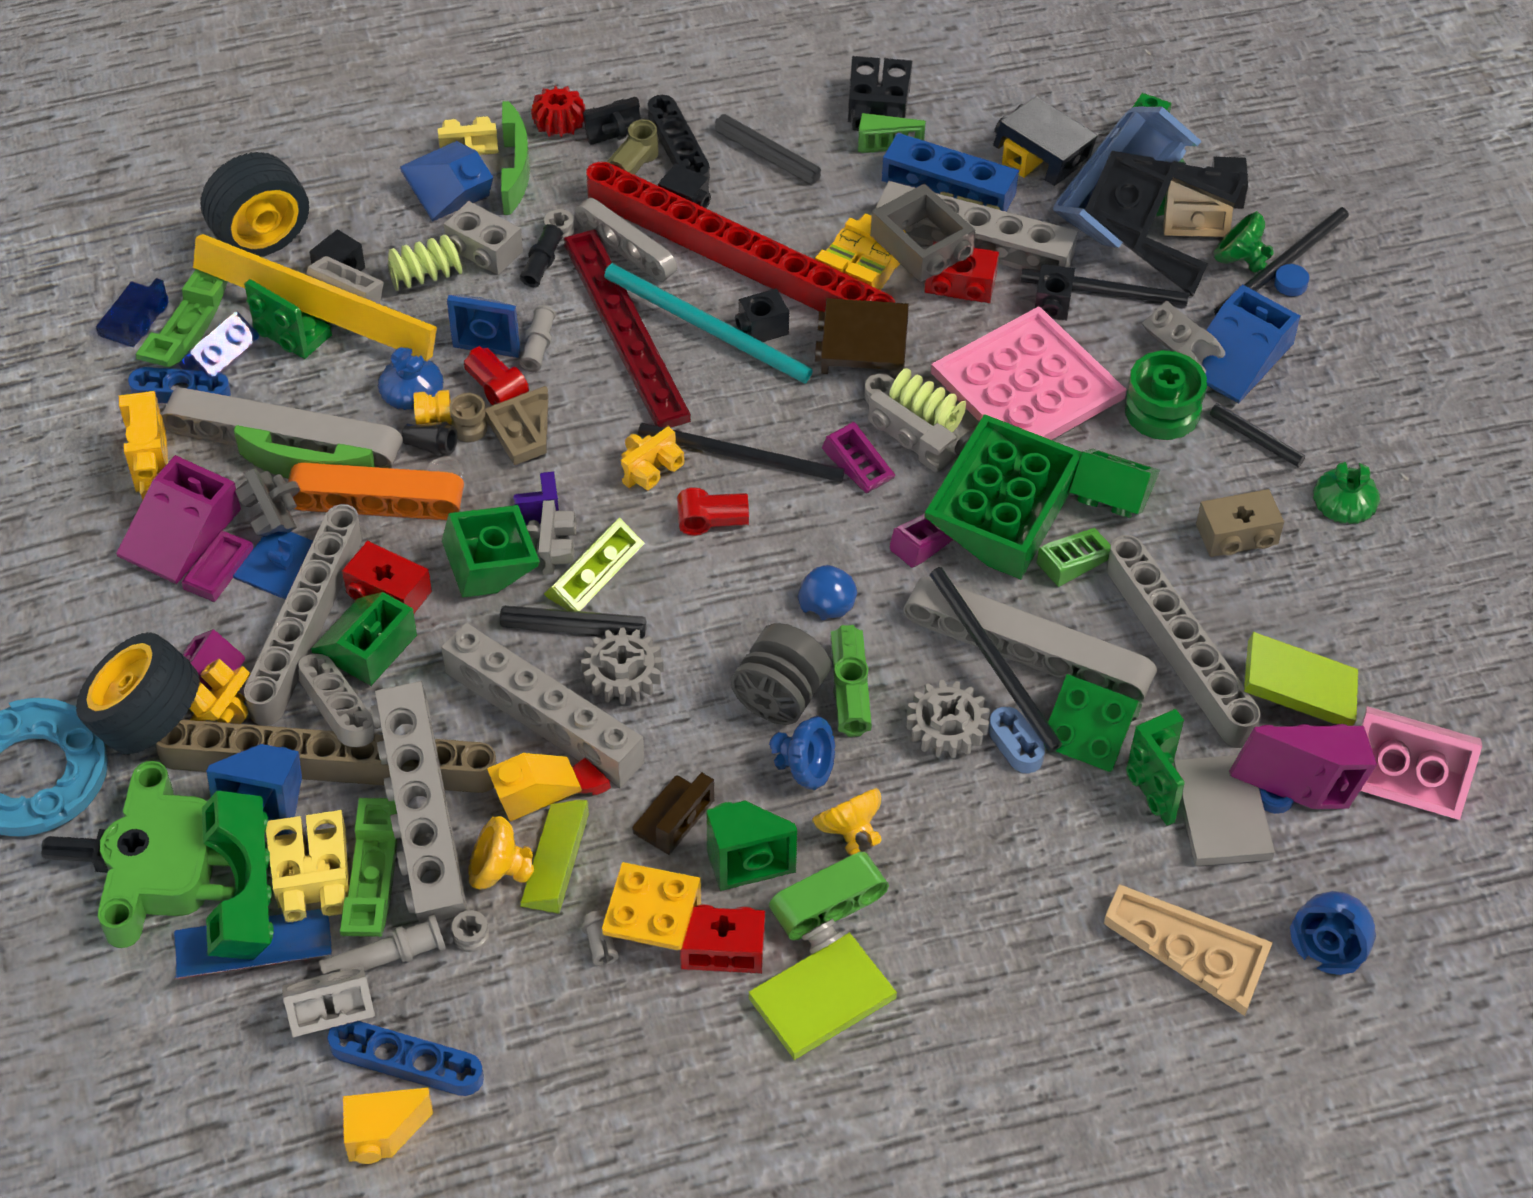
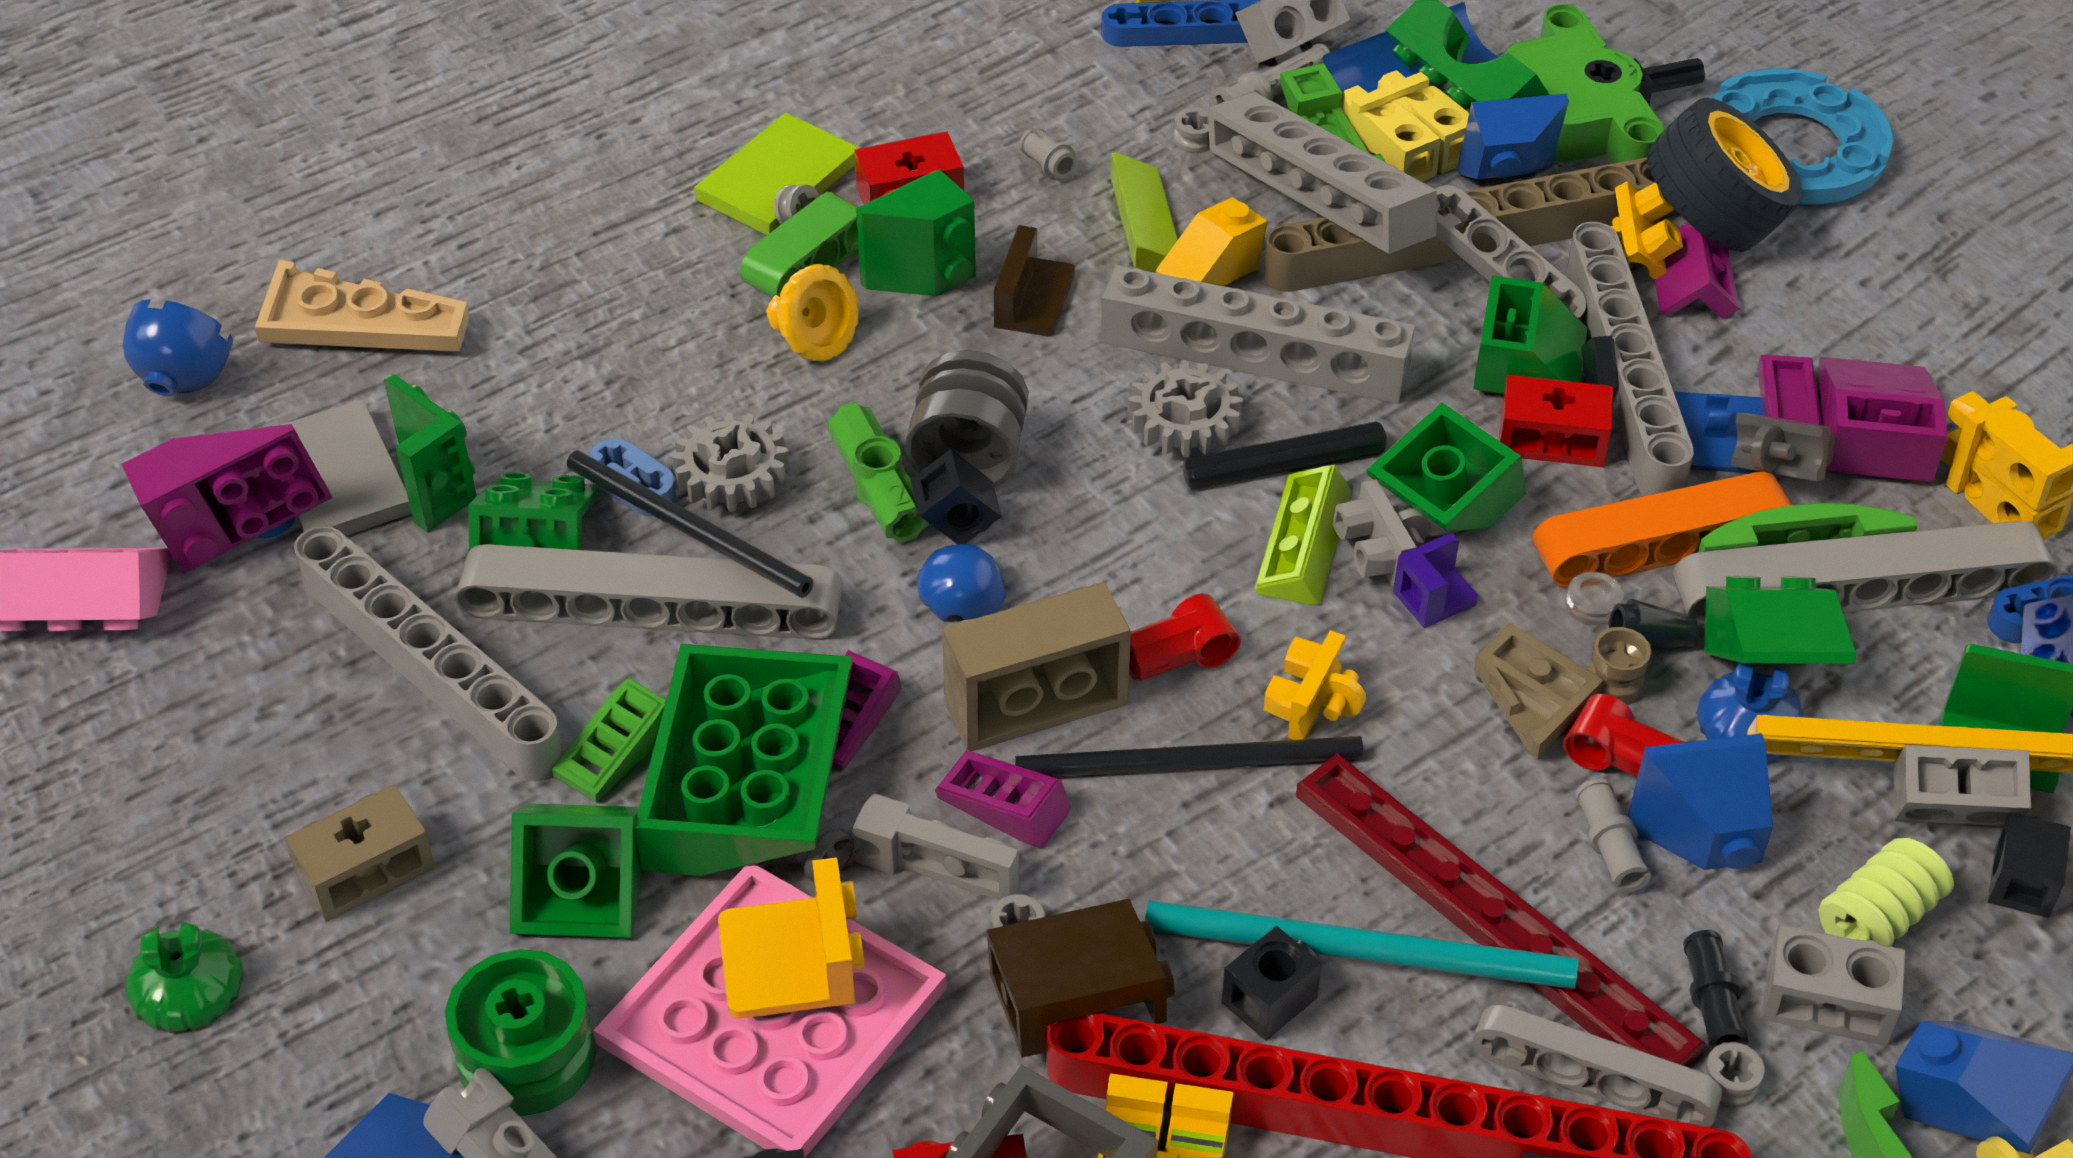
camera: 160 degrees right, 5 degrees down
yellow wheel [414,390,452,425] -> none
yellow hair [468,816,534,890] -> none
yellow bracket [602,862,701,950] -> none
blue hair [769,716,836,790] -> none
yellowish green piece [889,368,966,432] -> none
black bar [1210,403,1305,467] -> none
lime tile [1244,632,1358,726] -> none
none -> yellow bracket [718,857,865,1019]
none -> black brick [910,449,1002,545]
none -> dark tan brick [942,582,1131,751]
none -> black tile [1581,336,1618,389]
none -> green slope [1704,576,1856,664]

